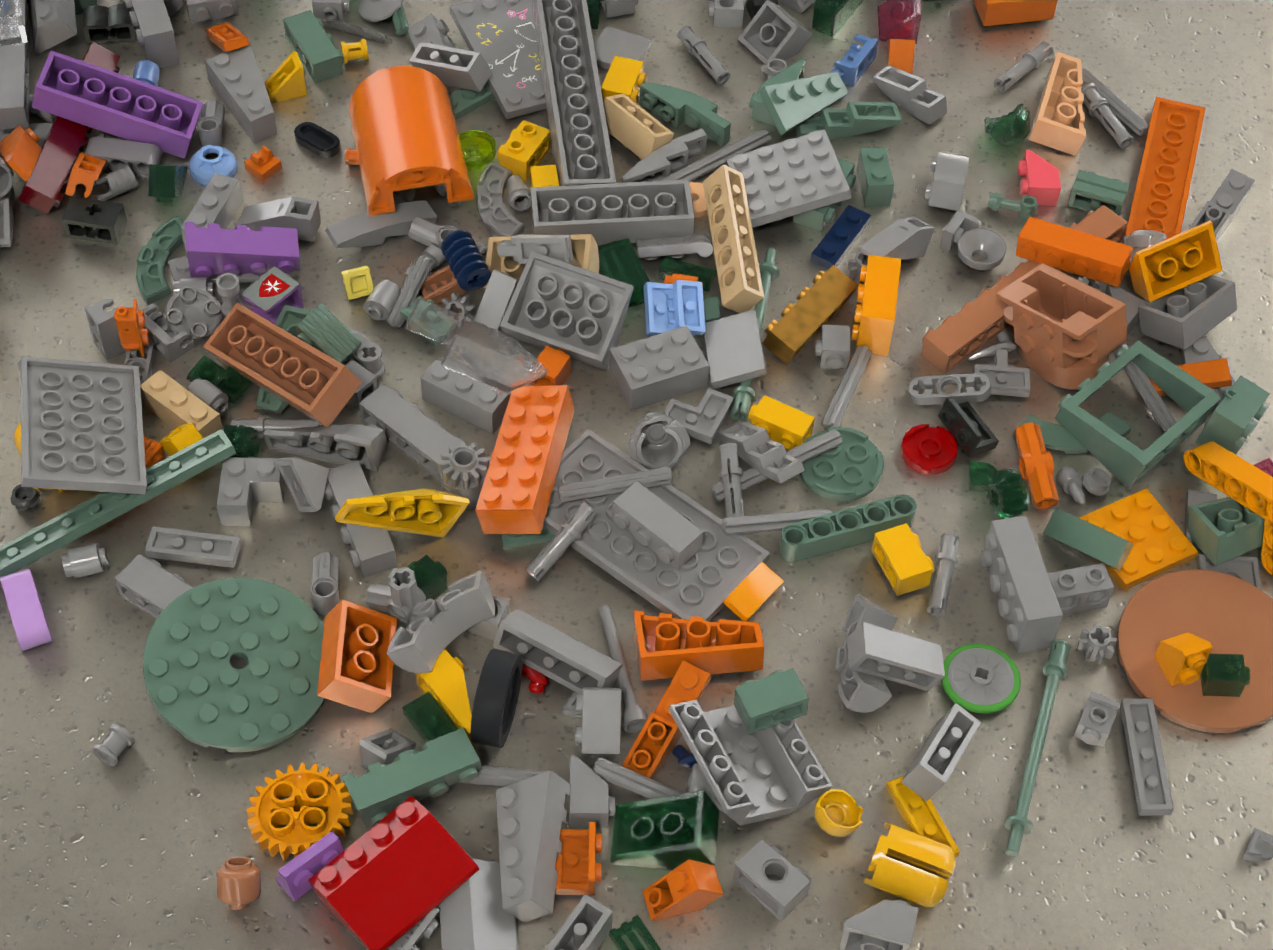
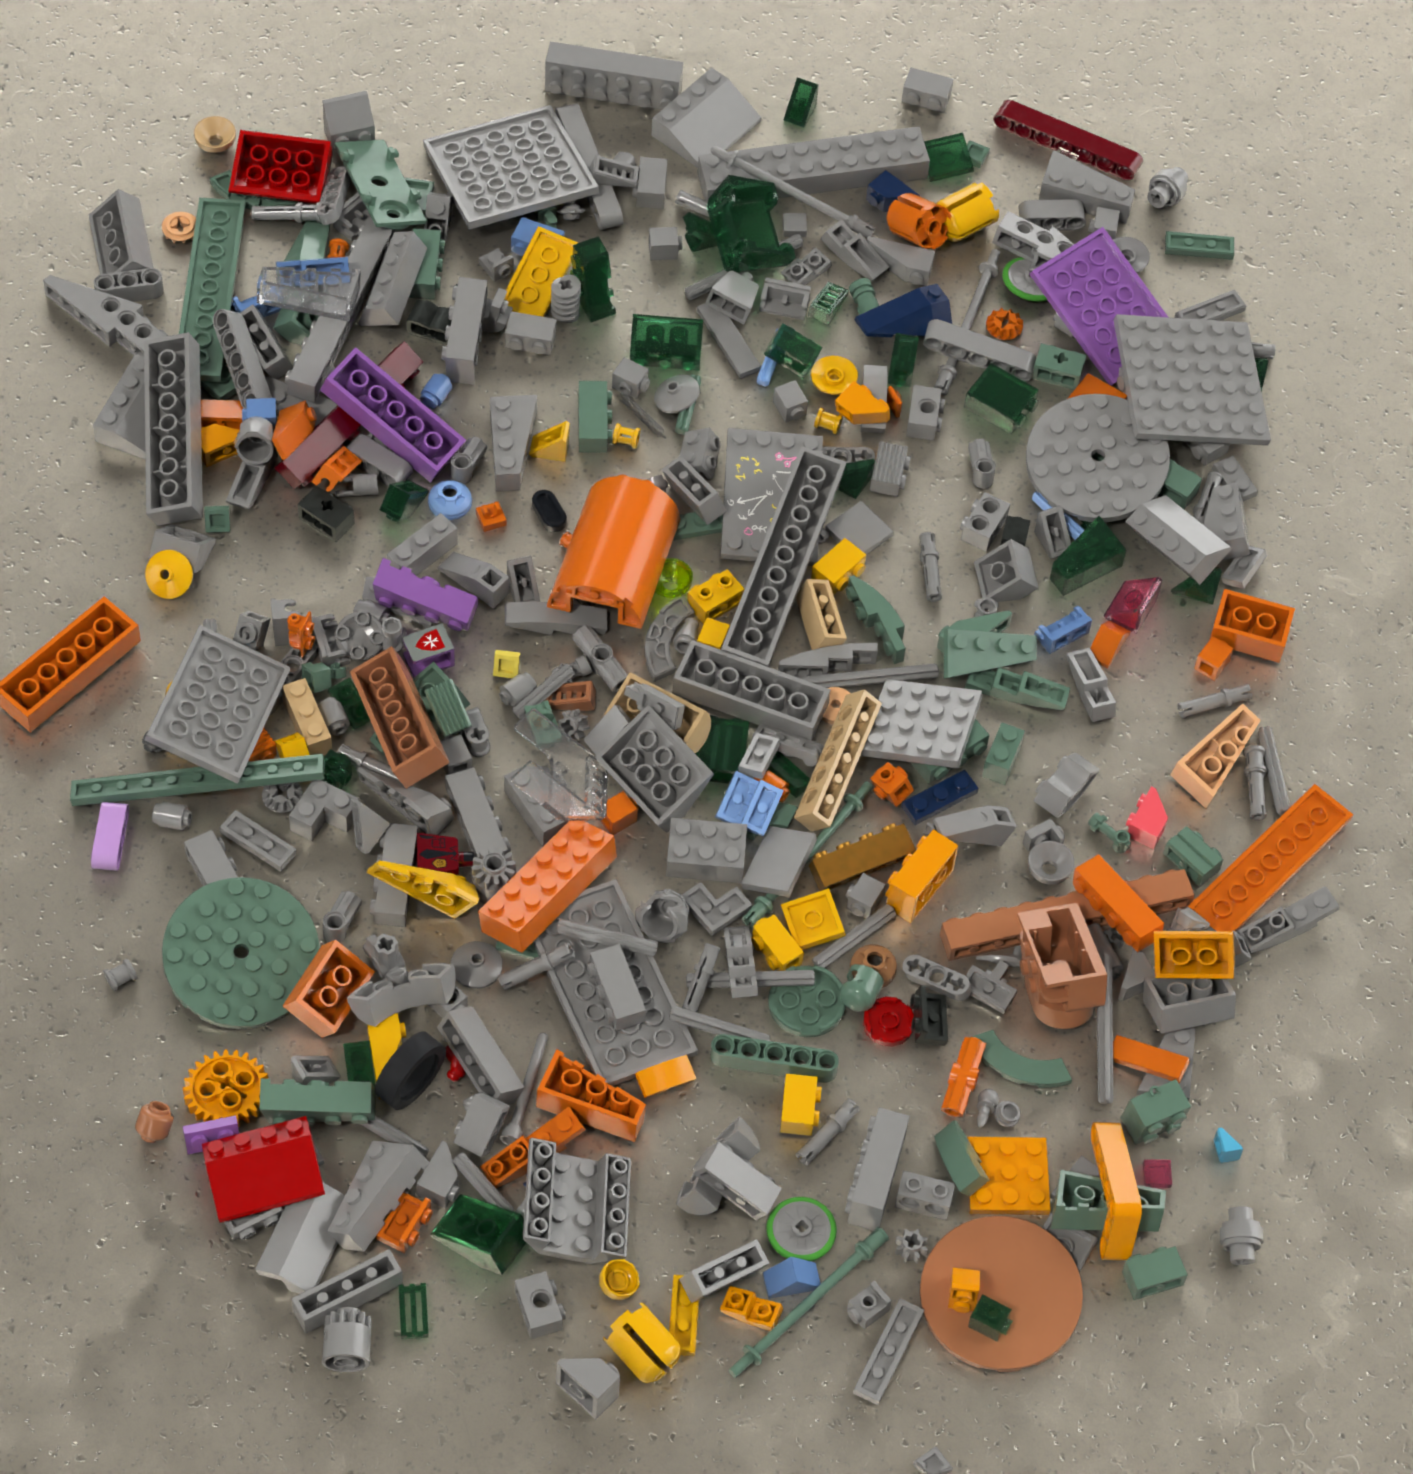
camera: 25 degrees right, 5 degrees up
sand green tile [136,216,184,306] -> none
orange tile [205,22,249,52] -> none
clear green brick [408,555,448,601] -> none
dark blue piece [441,230,491,291] -> none
orange slope [642,859,724,921] -> none
sand green brick [734,668,809,734] -> none
clear green tile [969,461,999,491] -> none
clear green hair [984,104,1031,147] -> none
clear green gear [986,468,1030,519] -> none
sand green windscreen [1055,341,1221,489] -> none
none -> light grey brick [233,611,271,650]
none -> light grey gear [262,782,303,813]
none -> sand green piece [301,662,346,693]
none -> dark red torso [417,833,474,875]
none -> light grey dish [451,941,503,989]
none -> light grey slope [507,555,540,602]
none -> light orange slope [720,1286,783,1331]
none -> light grey plate [738,733,780,779]
none -> medium blue slope [763,1257,821,1299]
none -> yellow plate [781,888,846,950]
none -> sand green helmet [840,964,884,1012]
none -> medium nougat piece [850,944,897,988]
none -> orange brick [870,762,914,807]
none -> orange brick [1194,636,1234,681]

